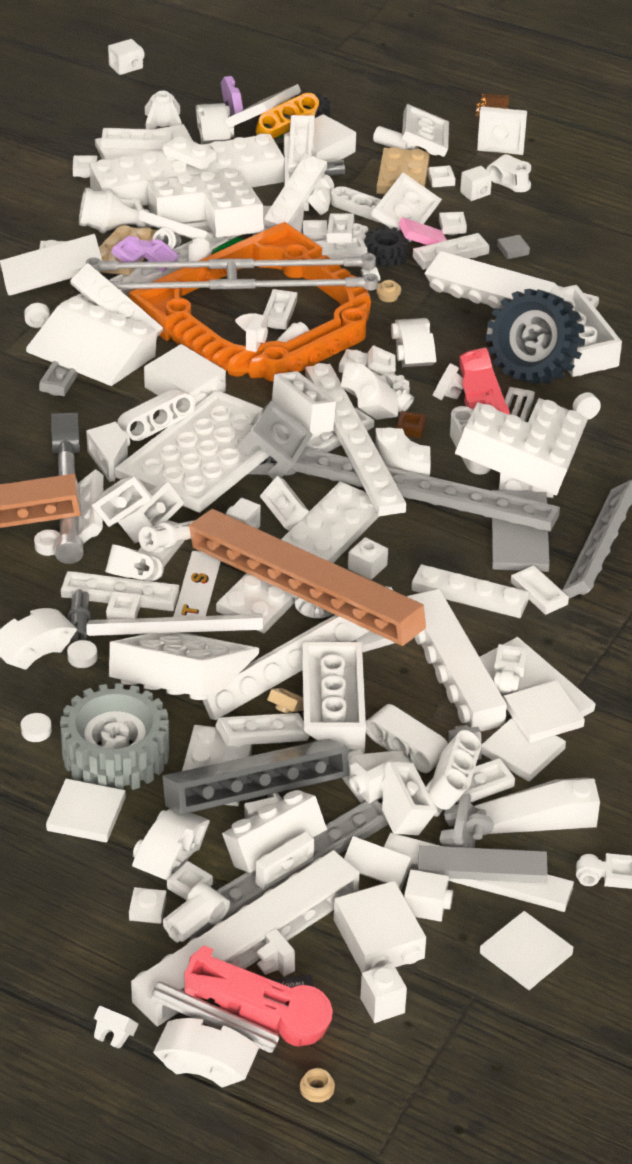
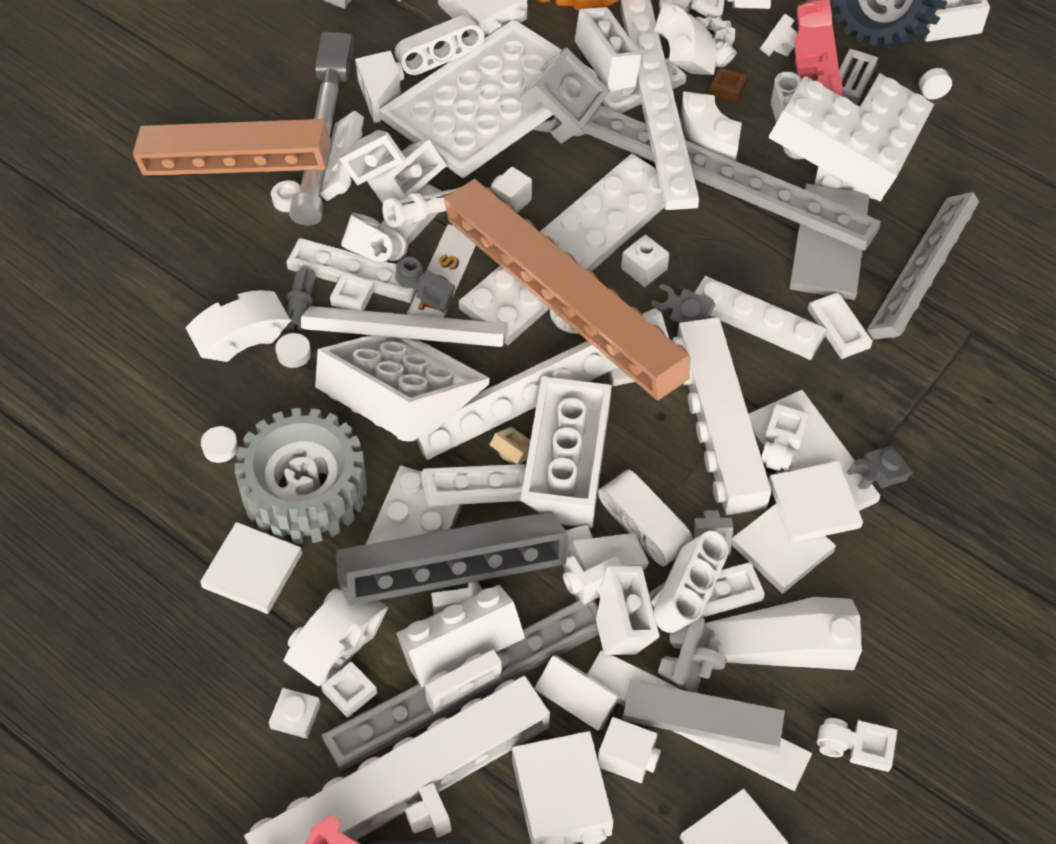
camera: 10 degrees right, 15 degrees up
white piece [163,882,230,943] -> none
white plate [260,476,309,531] -> none
none -> dark grey plate [395,257,455,313]
none -> dark grey plate [651,284,716,324]
none -> dark grey plate [847,446,913,489]

